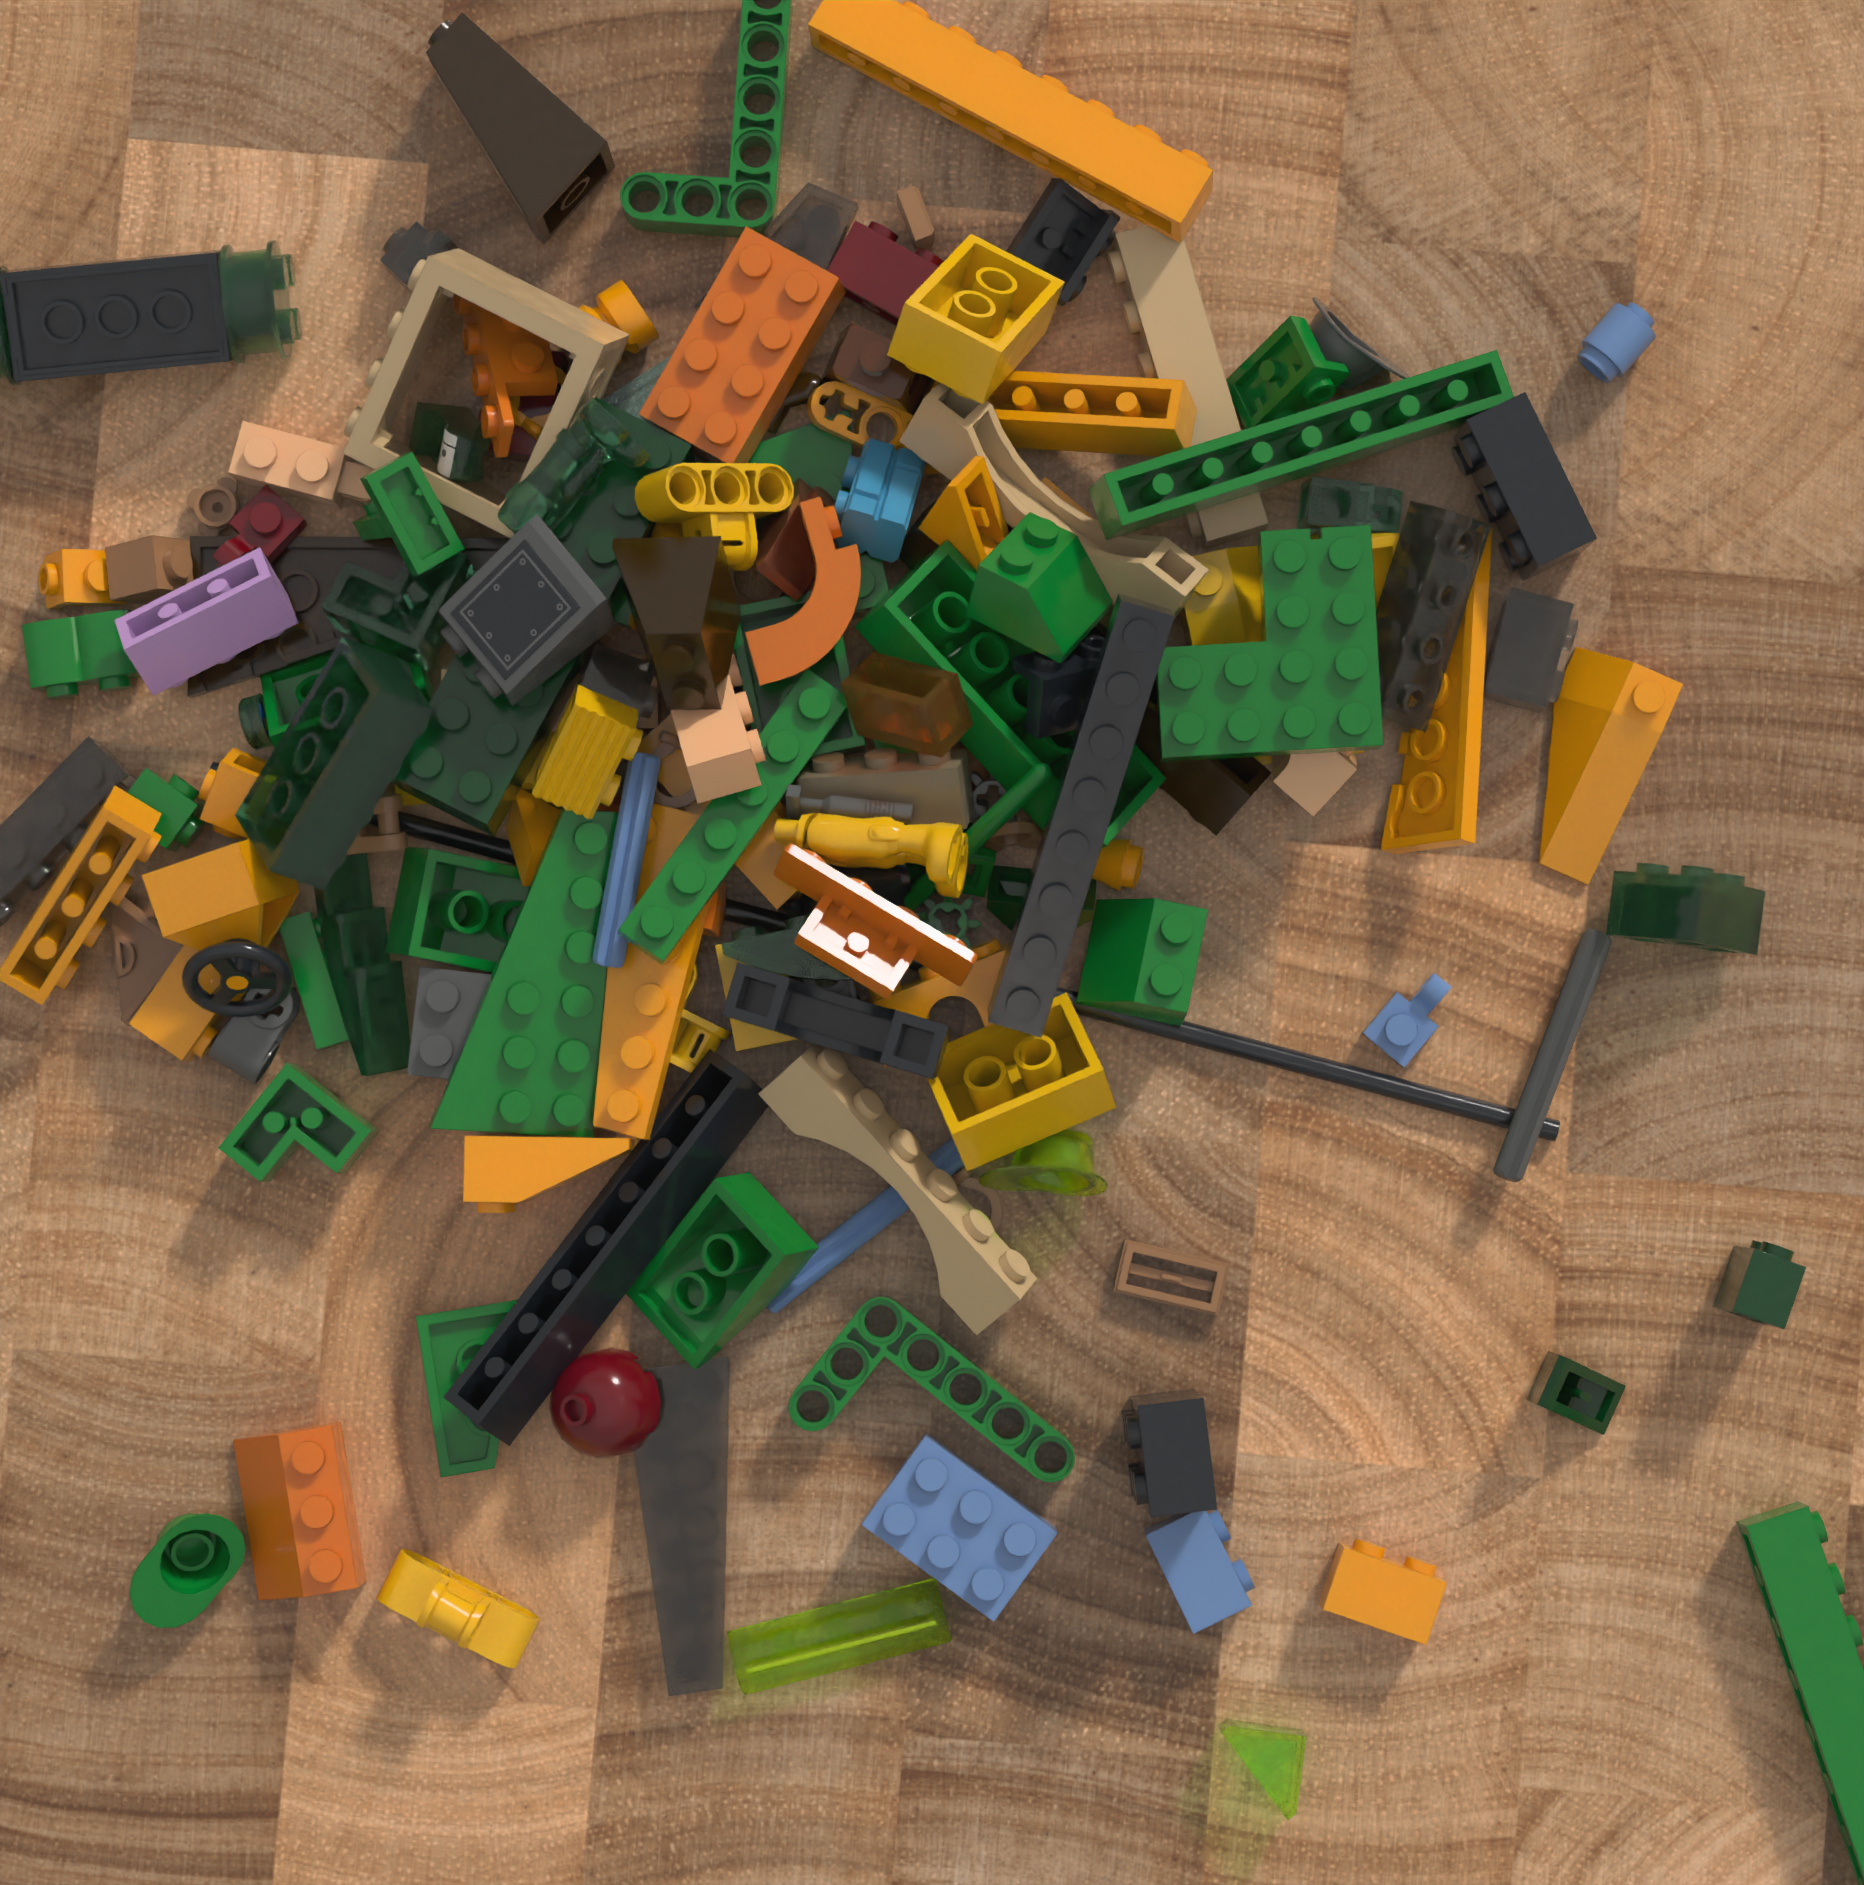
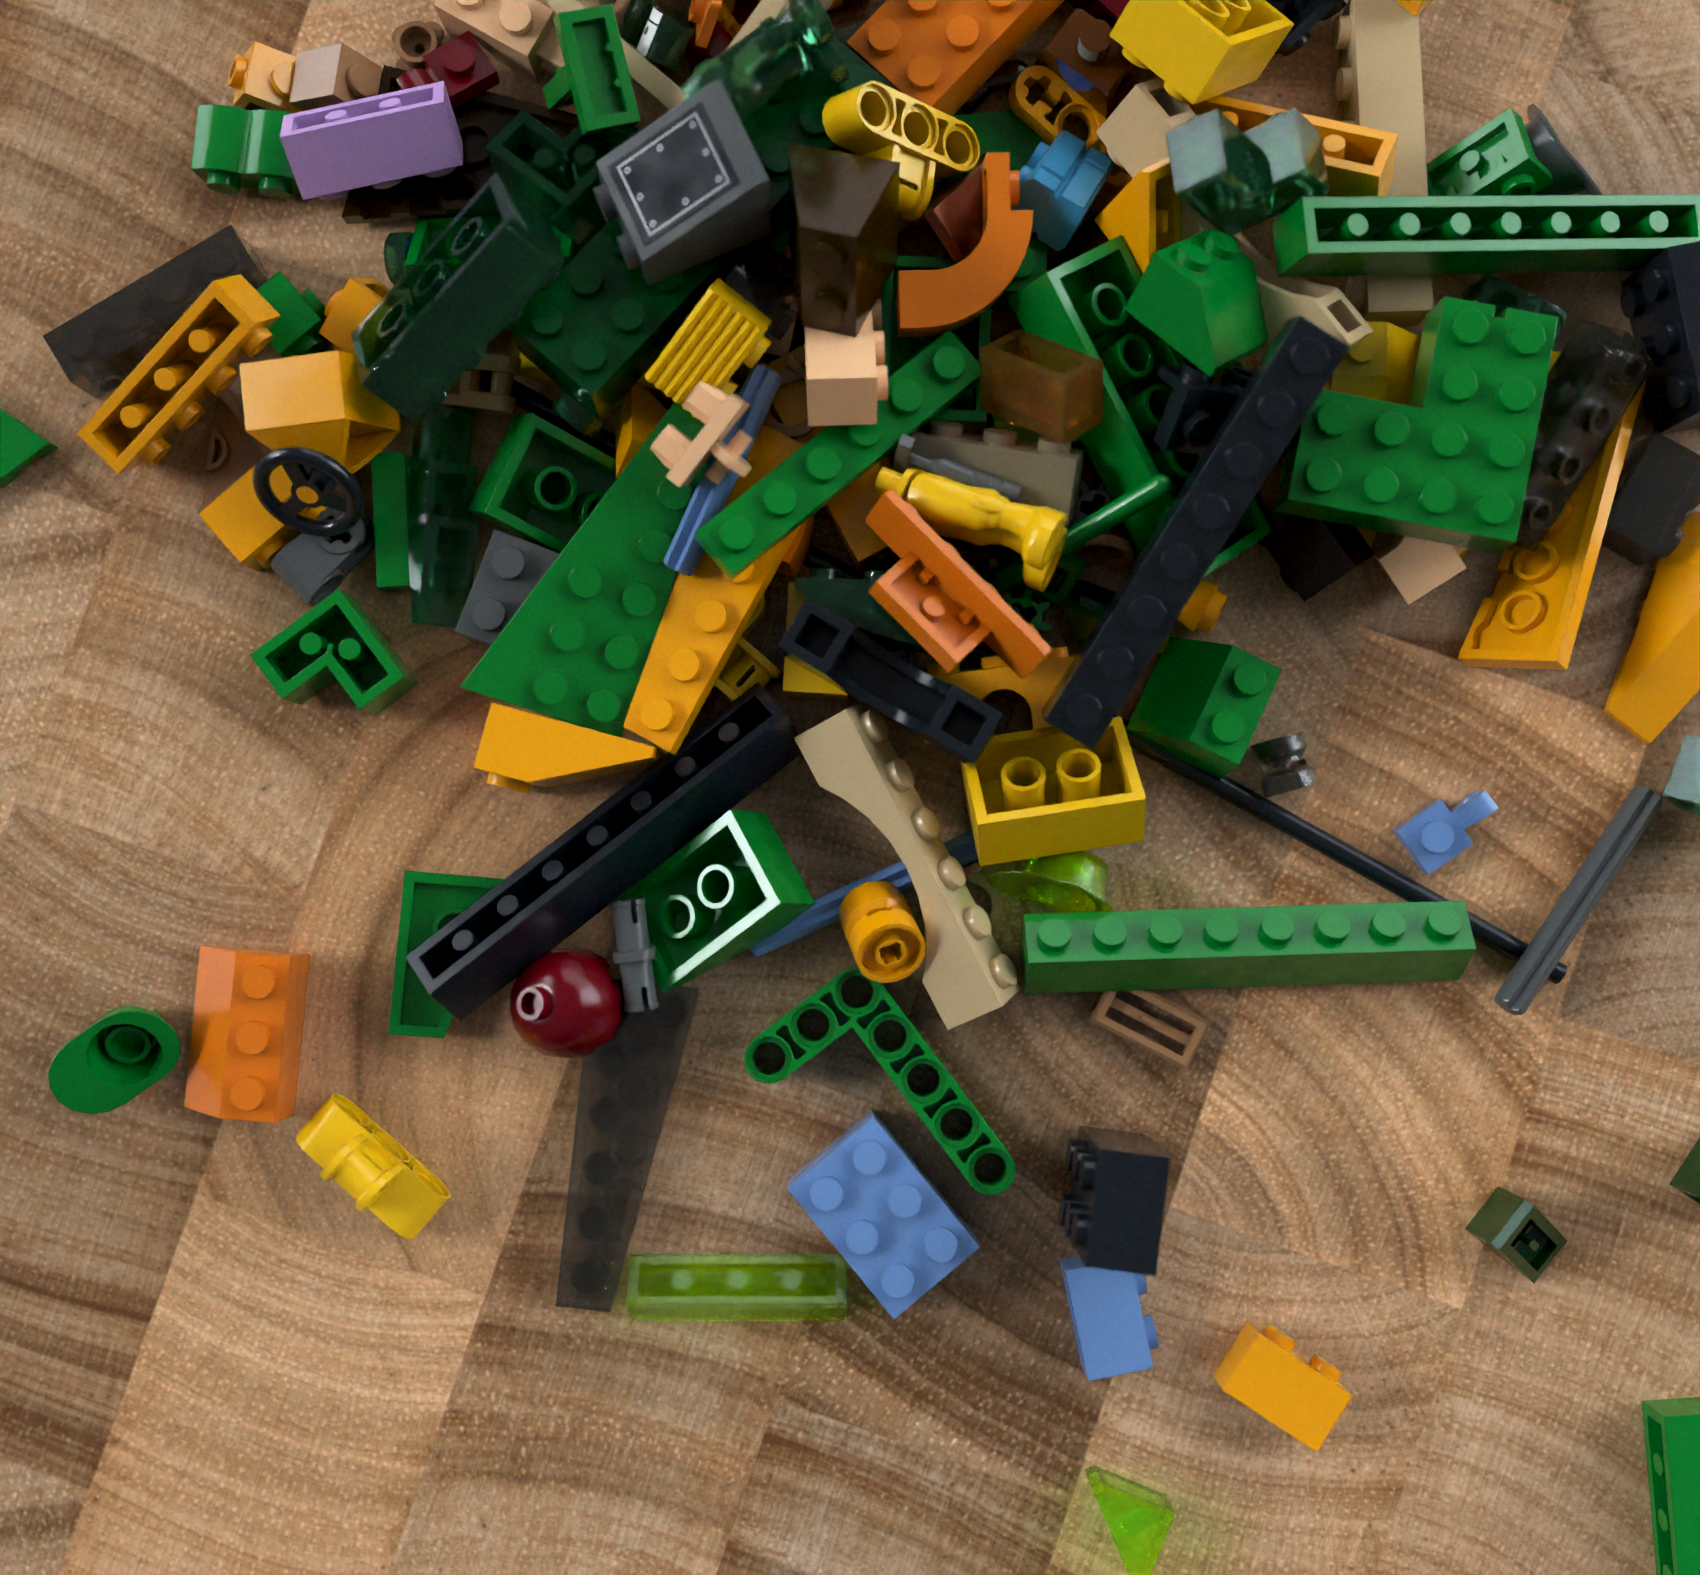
camera: 15 degrees right, 0 degrees up
none -> clear green tile [551,389,605,440]
none -> dark grey pin [610,897,659,1012]
none -> light nougat hips [650,382,753,488]
none -> light orange wheel [839,881,926,983]
none -> green brick [1020,901,1476,994]
none -> clear green brick [1165,108,1330,236]
none -> clear smoke wheel [1250,731,1318,798]

